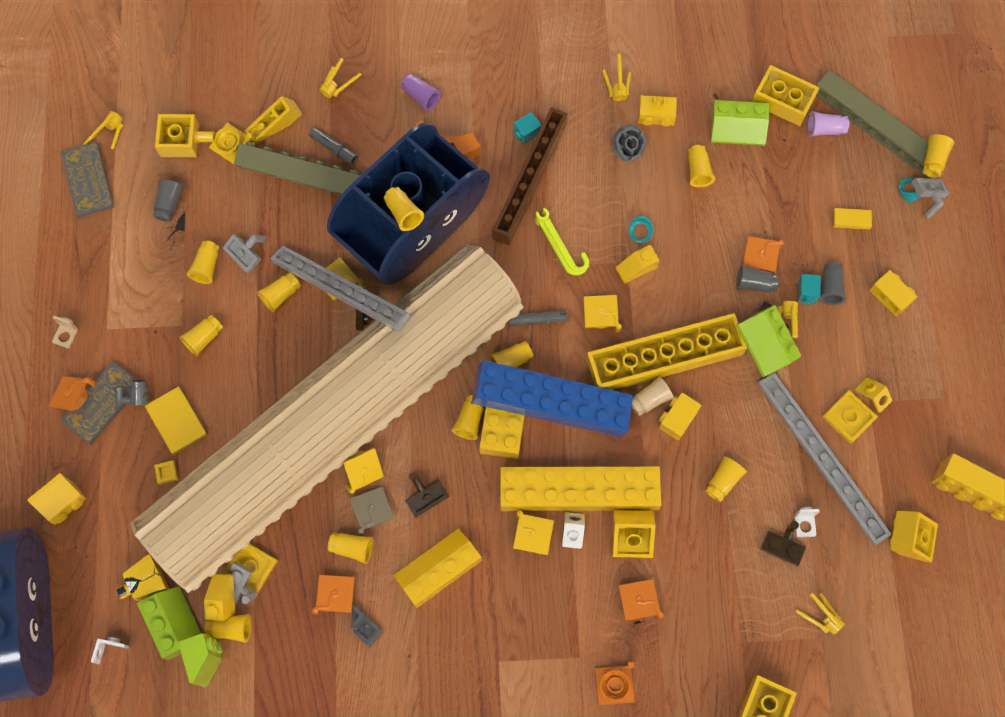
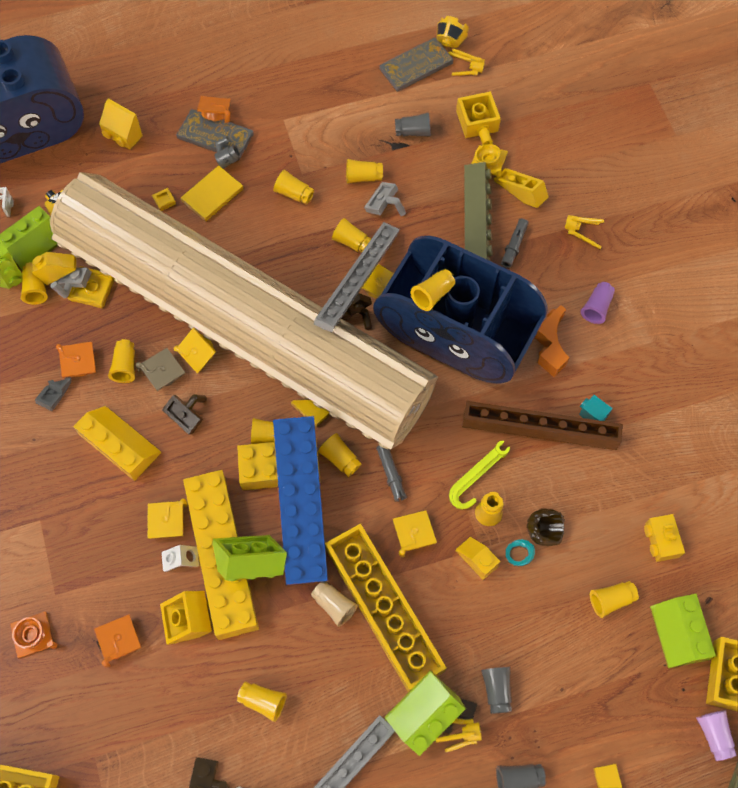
camera: 75 degrees right, 5 degrees down
tan bracket [52,316,79,349] -> none
yellow plant [602,53,631,101] -> none
dark grey cone [610,125,647,162] -> none
yellow brick [659,393,702,441] -> none
orange hat [743,236,784,273] -> none
teal brick [797,274,821,305] -> none
none -> lime slope [213,535,287,581]
none -> yellow tile [291,400,330,427]
none -> yellow cone [437,16,469,48]
none -> yellow plant [475,492,503,526]
none -> dark brown hair [526,508,565,546]

